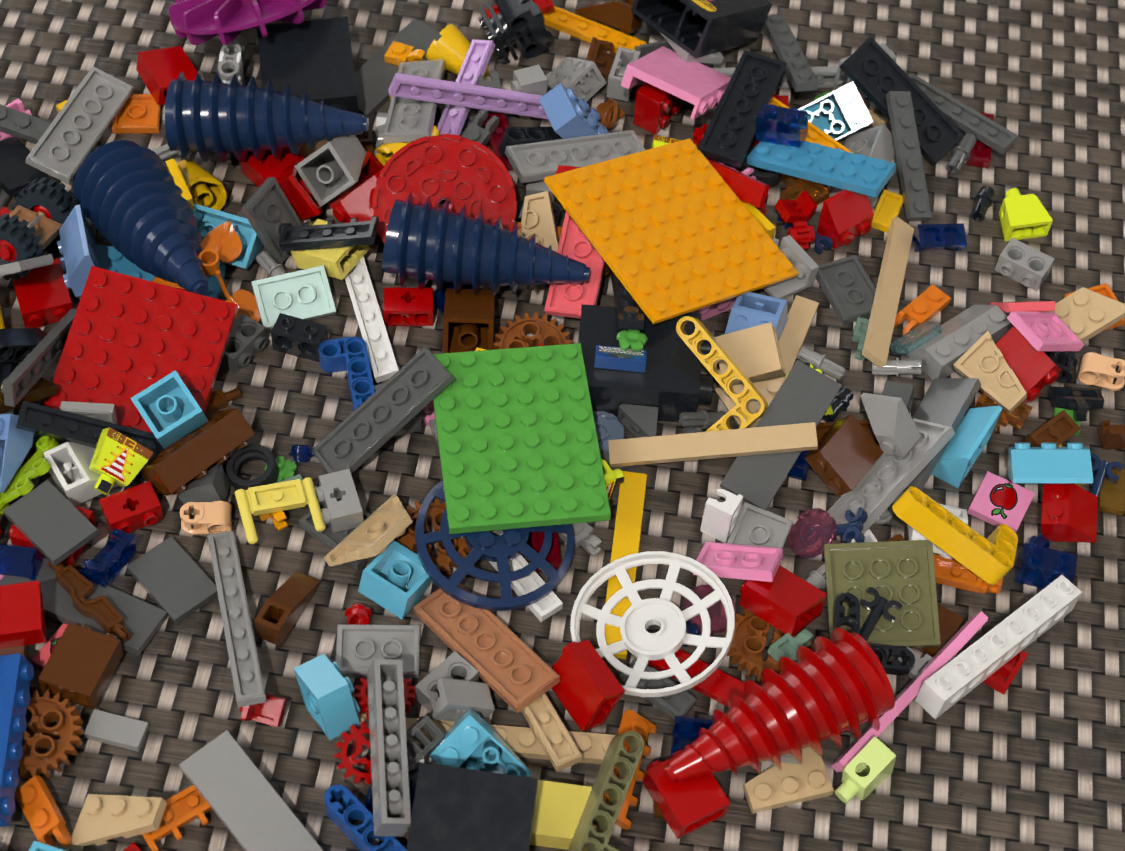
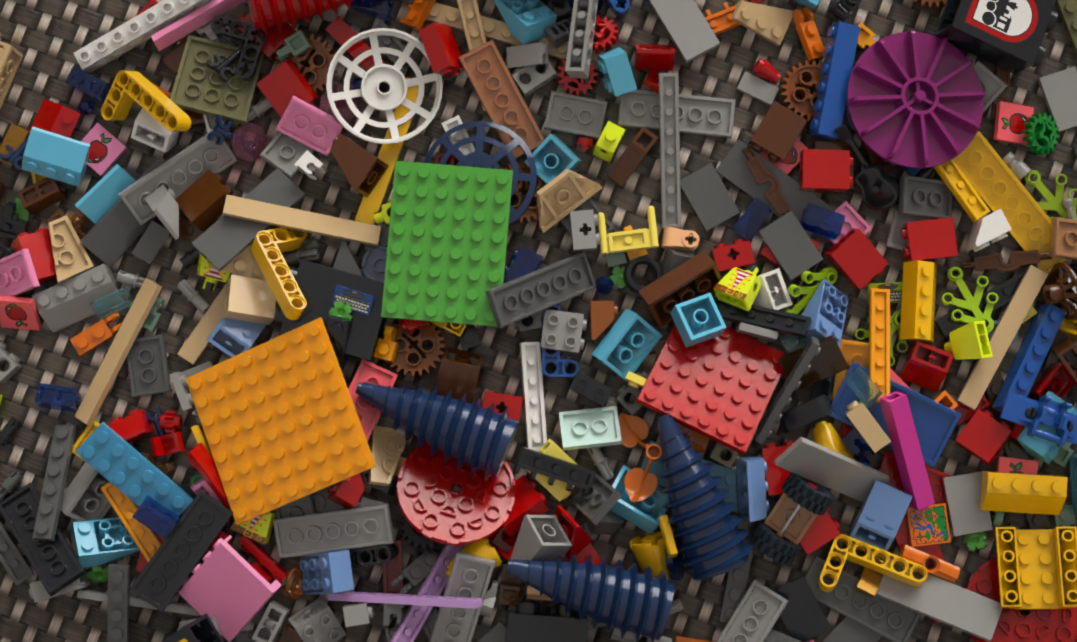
camera: 165 degrees left, 30 degrees up
none -> red plate [239,536,288,582]
none -> reddish brown slope [330,133,389,198]
none -> light orange plate [373,325,399,362]
none -> clear blue brick [504,246,543,282]
none -> light grey bracket [541,309,587,354]
none -> dark orange slope [590,301,618,341]
none -> medium azure slope [591,308,662,382]
none -> neon yellow torso [593,121,626,163]
none -> light grey tile [617,89,736,138]
none -> light yellow plate [625,371,647,389]
none -> red slope [634,44,675,71]
none -> red cone [752,58,781,84]

